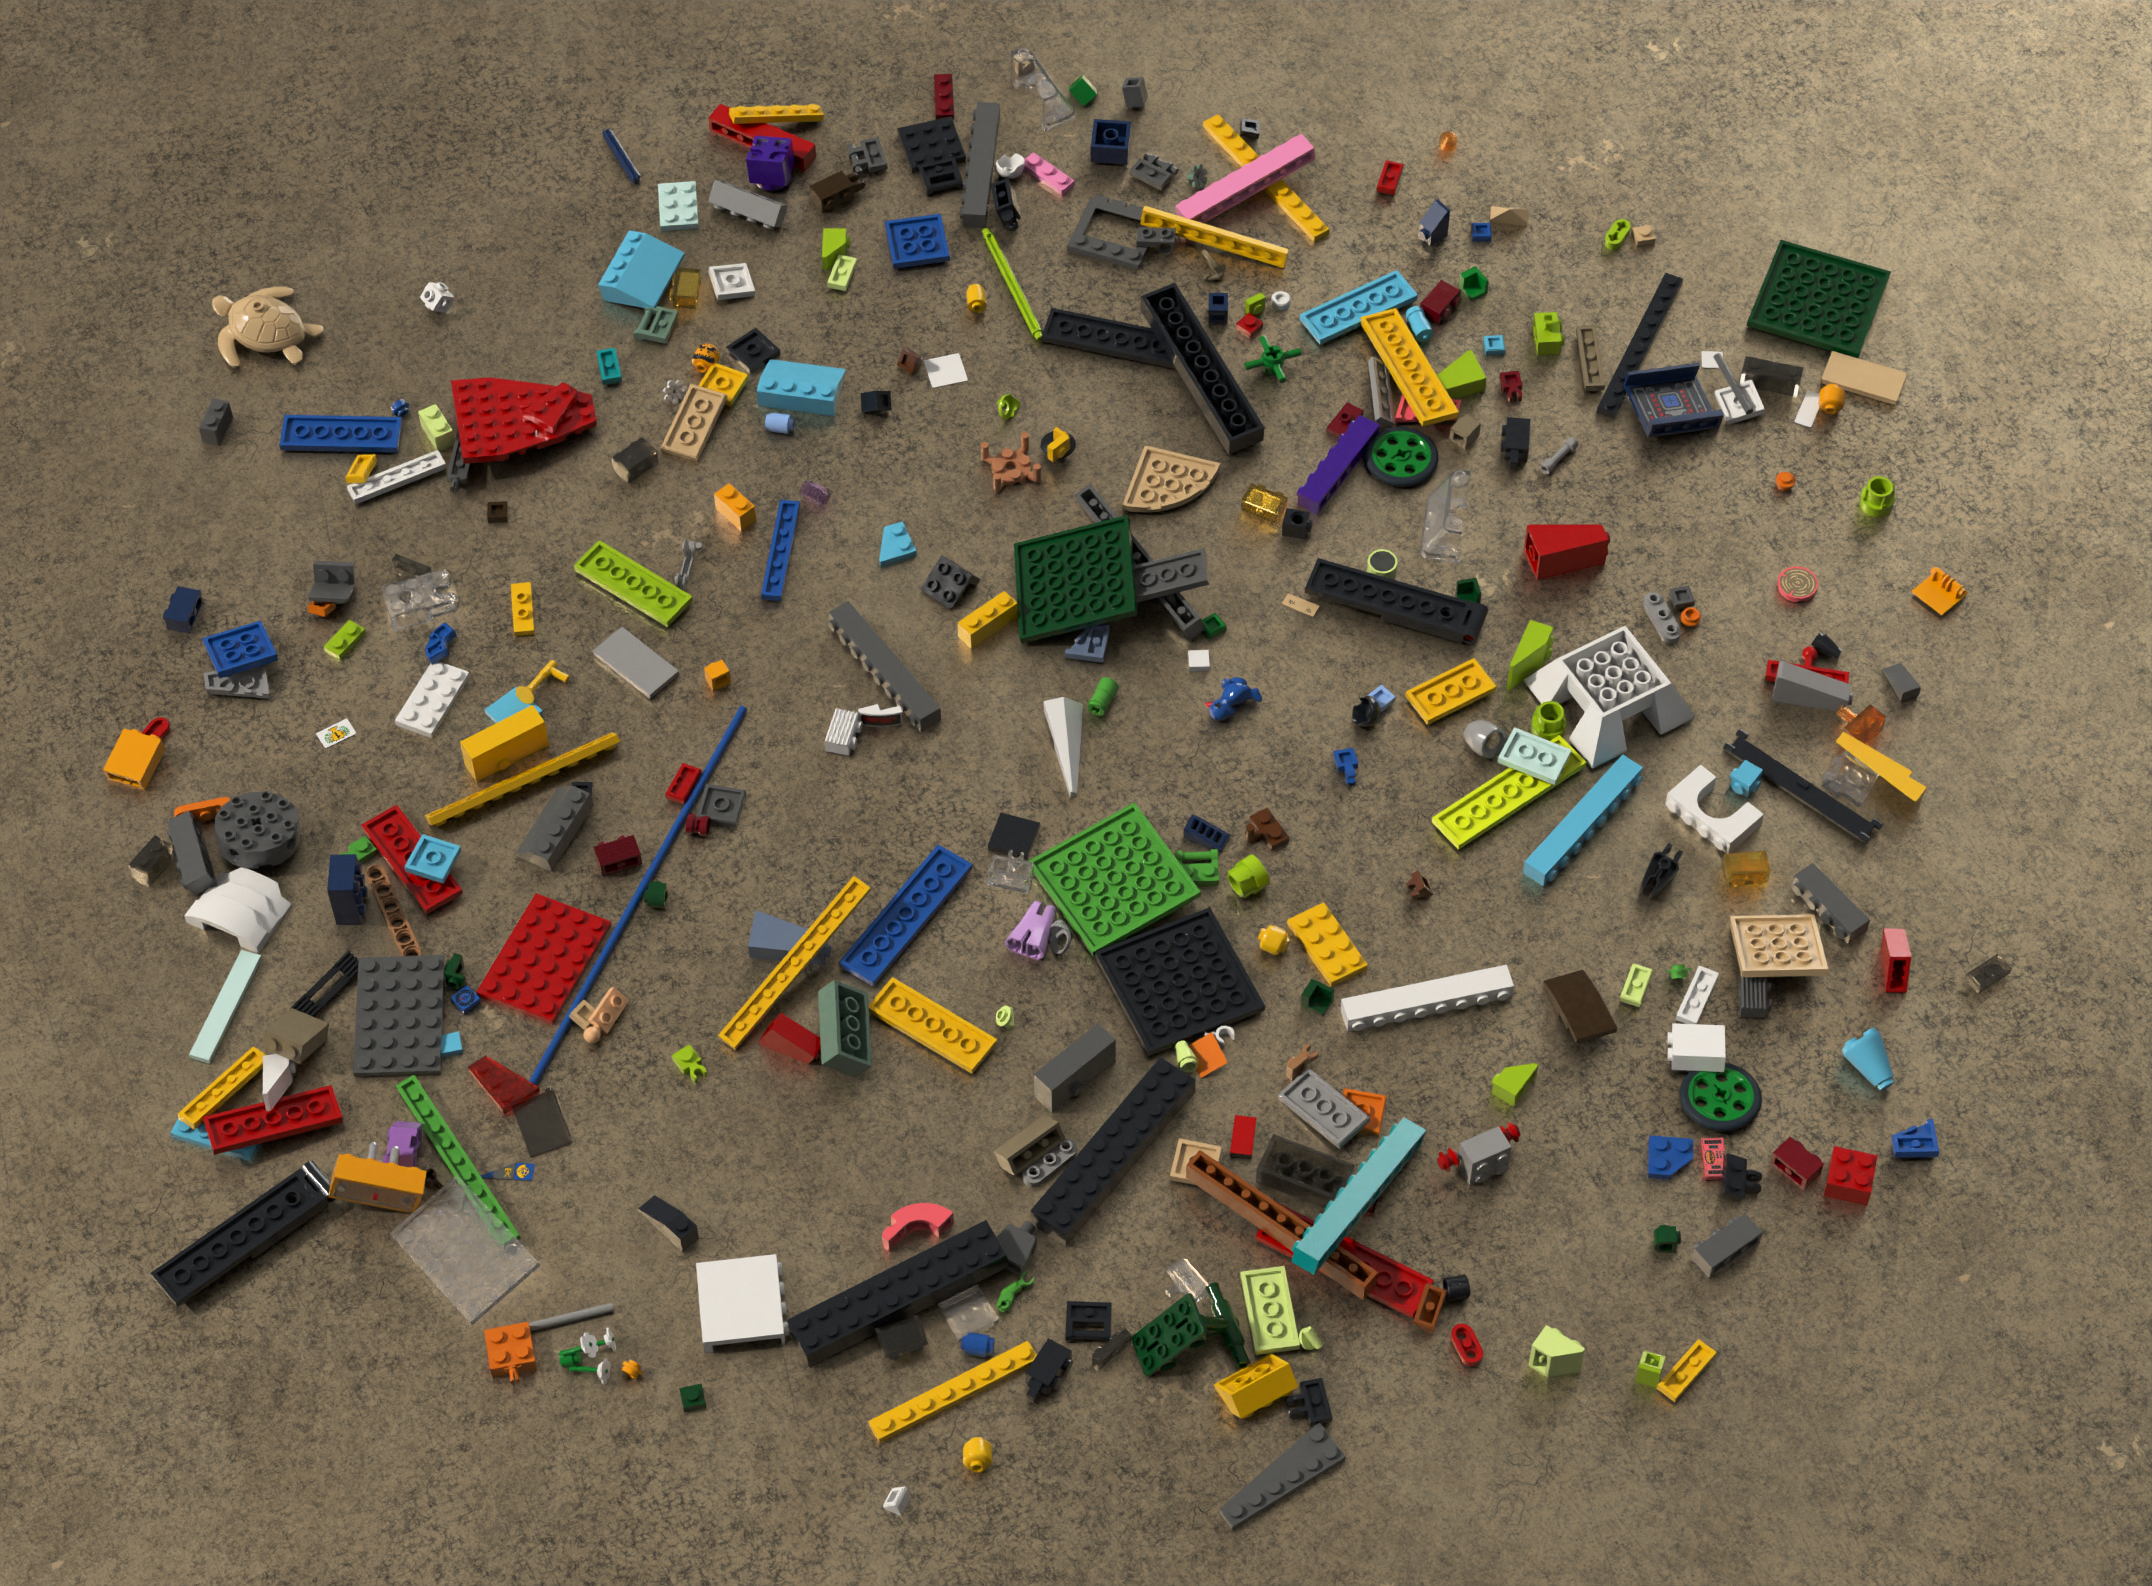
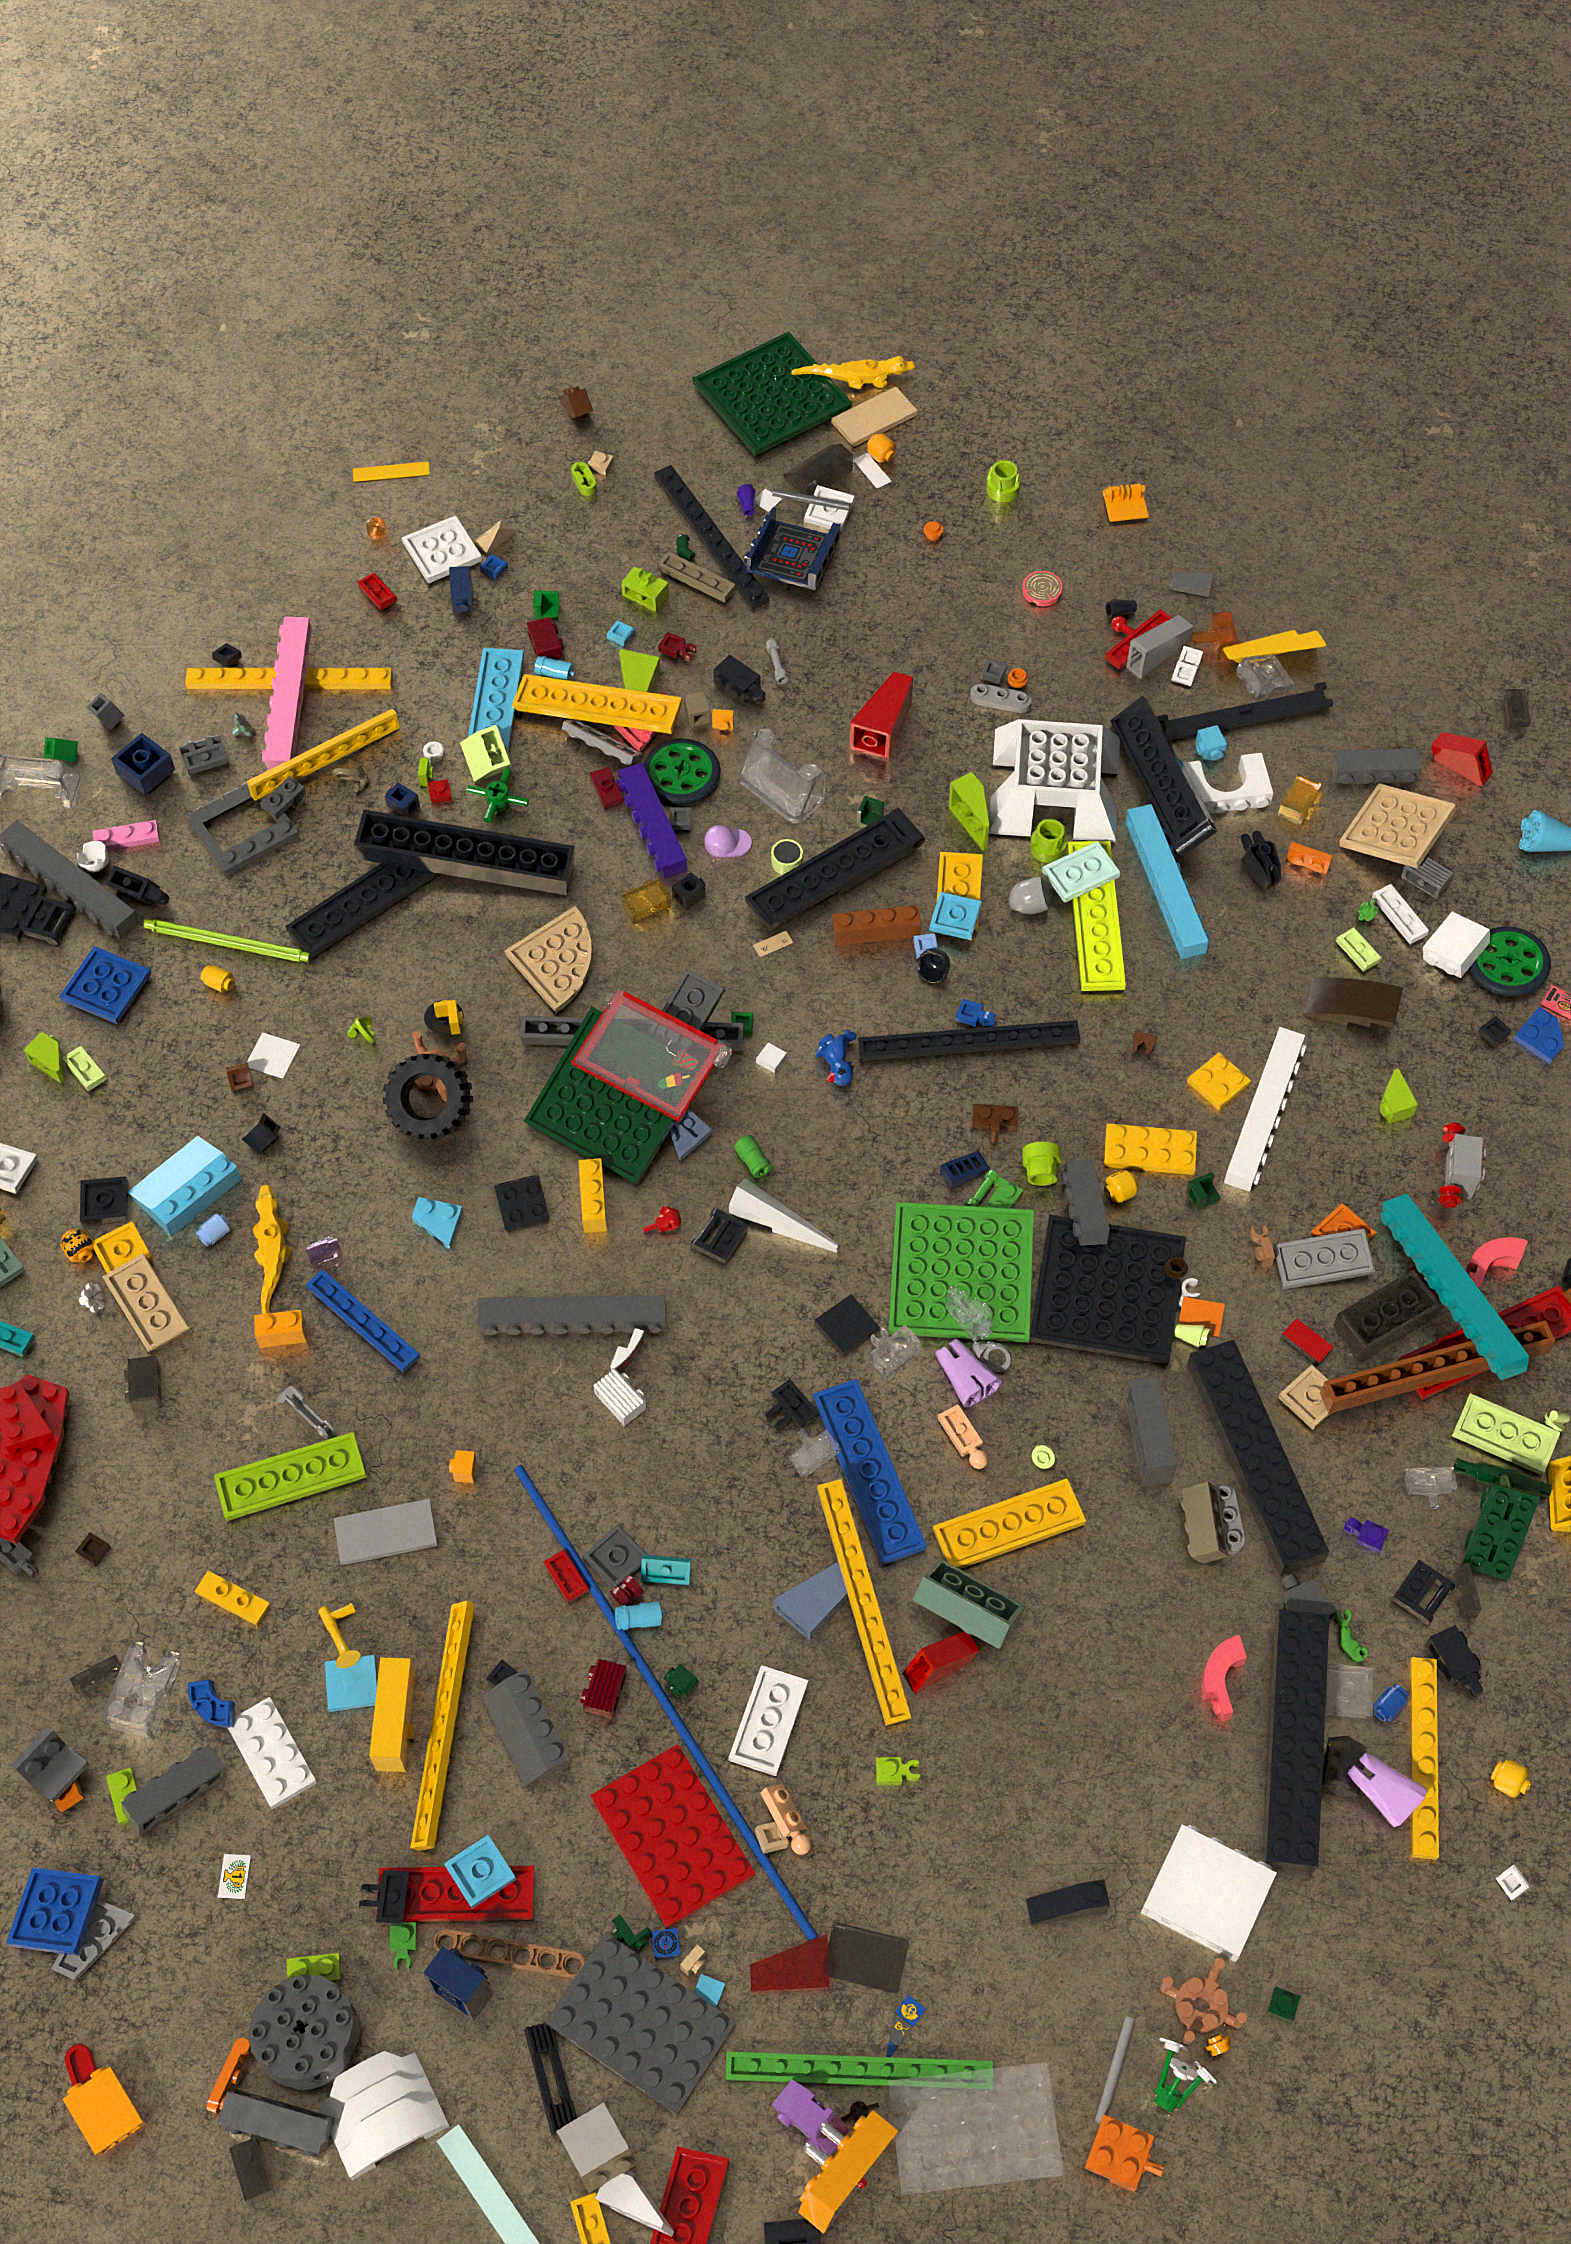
camera: 55 degrees left, 5 degrees up
none -> dark grey brick [121,1744,227,1835]
none -> yellow animal [253,1185,292,1314]
none -> lime plate [287,1953,341,1982]
none -> yellow sticker [353,461,430,482]
none -> black hinge [359,1870,410,1926]
none -> black tyre [383,1054,473,1140]
none -> white plate [402,515,482,583]
none -> yellowish green slope [460,725,514,782]
none -> reddish brown slope [558,386,593,418]
none -> clear door [571,989,732,1123]
none -> medium azure piece [615,1601,664,1630]
none -> teal plate [641,1555,691,1585]
none -> red piece [642,1206,682,1233]
none -> dark grey plate [670,808,691,830]
none -> dark green arm [676,534,695,561]
none -> tan plate [680,1945,706,1977]
none -> black plate [690,1208,748,1264]
none -> lavender cap [704,825,752,857]
none -> light orange plate [712,709,734,730]
none -> white plate [729,1665,808,1777]
none -> dark purple cone [737,484,756,516]
none -> black hinge [765,1379,819,1431]
none -> clear plate [789,1428,842,1478]
none -> yellow animal [792,356,915,389]
none -> dark orange brick [832,905,921,946]
none -> black plate [858,1020,1081,1061]
none -> medium azure tile [929,892,982,940]
none -> light nougat plate [937,1404,988,1469]
none -> clear plate [945,1285,994,1343]
none -> dark grey brick [1061,1160,1110,1246]
none -> black hinge [1110,696,1217,857]
none -> nougat plate [1160,1958,1247,2047]
none -> dark brown plate [1165,1257,1188,1280]
none -> white slope [1171,646,1203,686]
none -> yellow plate [1187,1052,1251,1110]
none -> orange plate [1286,842,1332,874]
none -> dark purple plate [1343,1517,1389,1554]
none -> lavender piece [1348,1752,1427,1827]
none -> coral arch [1465,1237,1528,1290]
none -> black plate [1478,1016,1512,1046]

